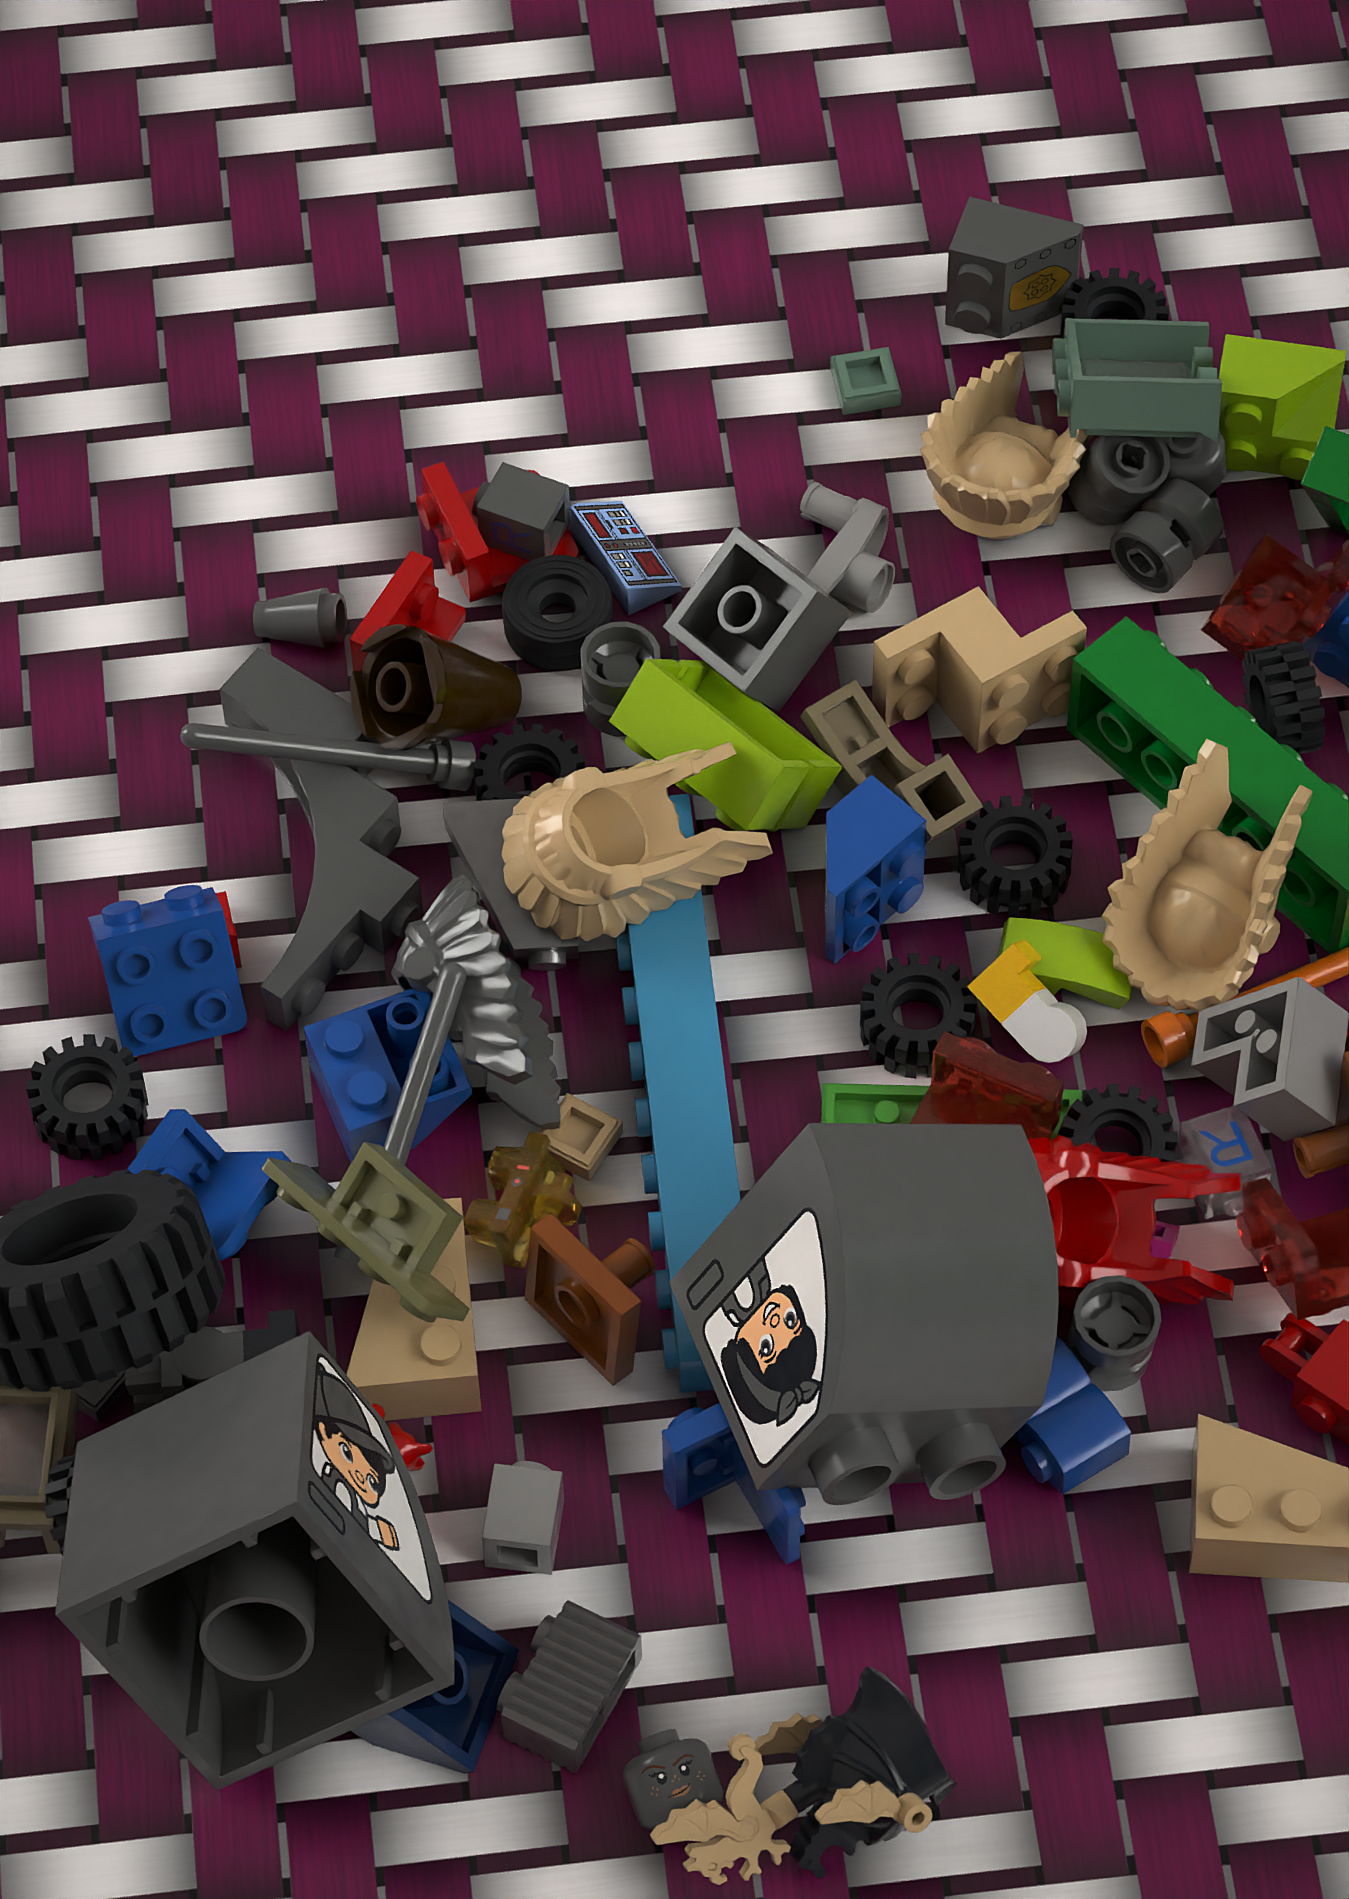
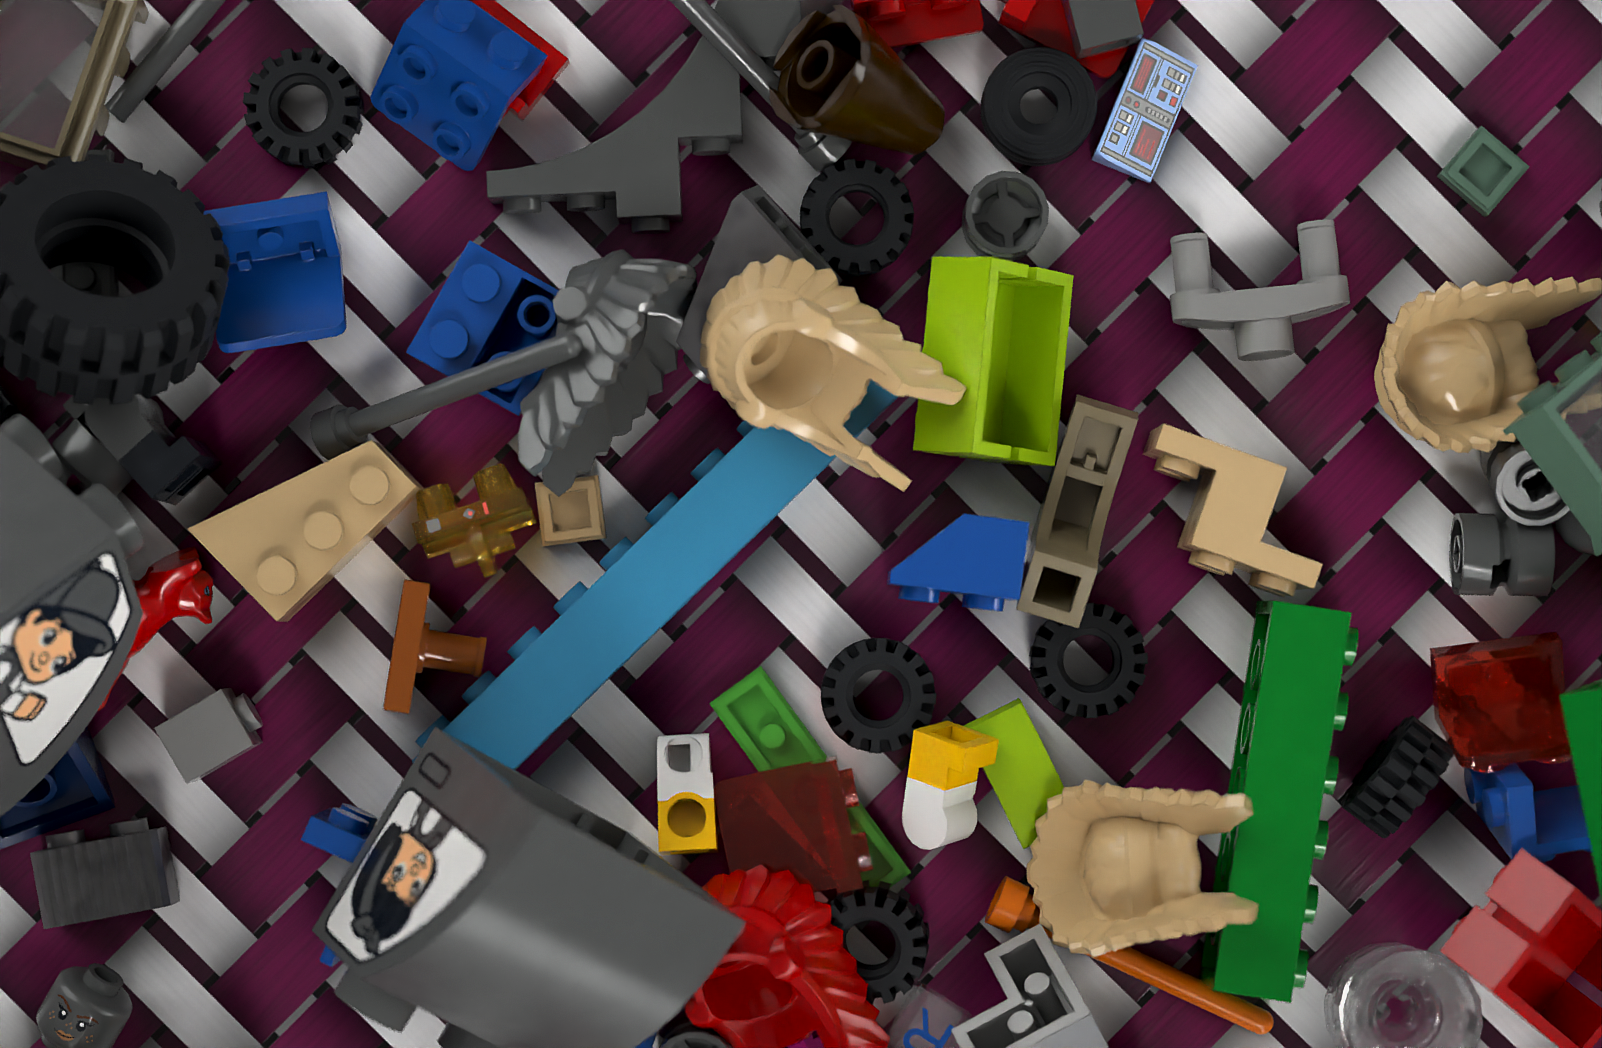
camera: 50 degrees right, 30 degrees up
olive bracket [262,1142,470,1322] -> none
dark grey brick [663,527,852,712] -> none

